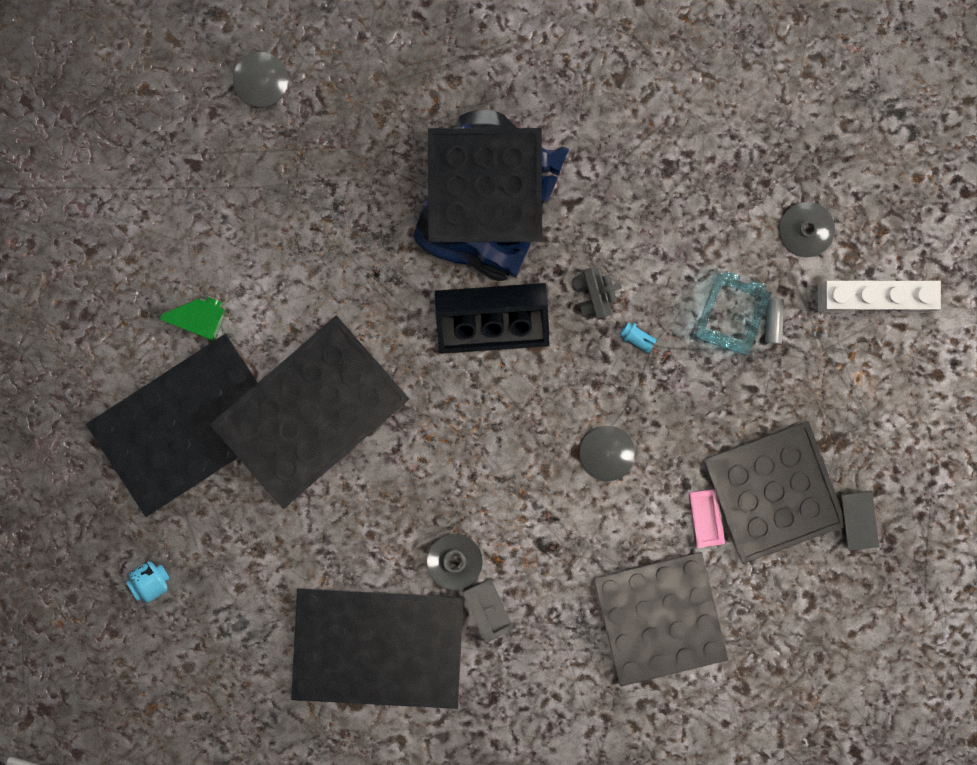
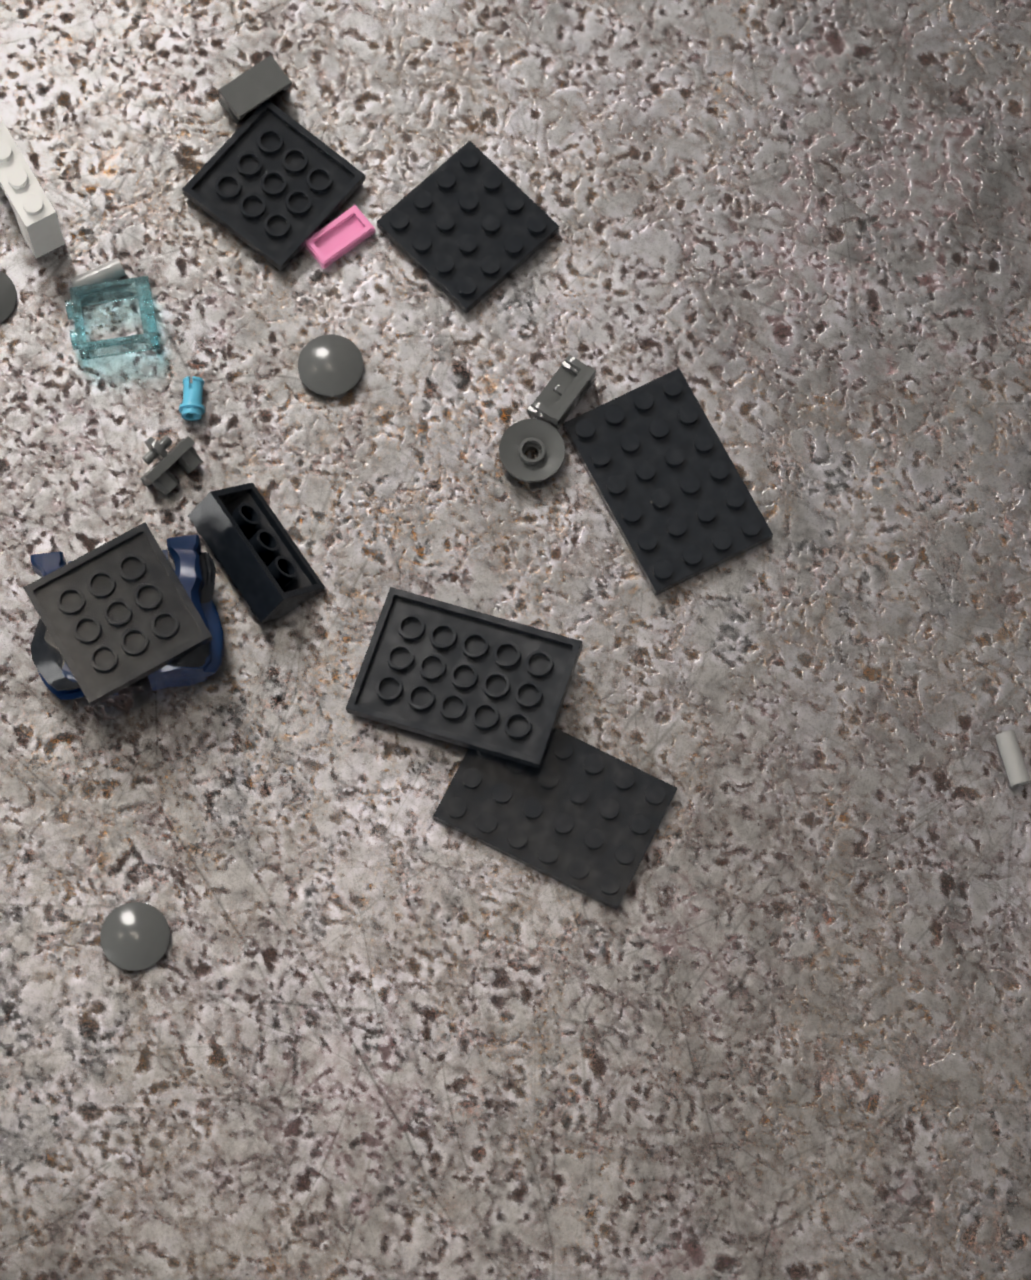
camera: 130 degrees left, 15 degrees down
medium azure head [126,561,170,603] -> none
green slope [160,296,227,341] -> none

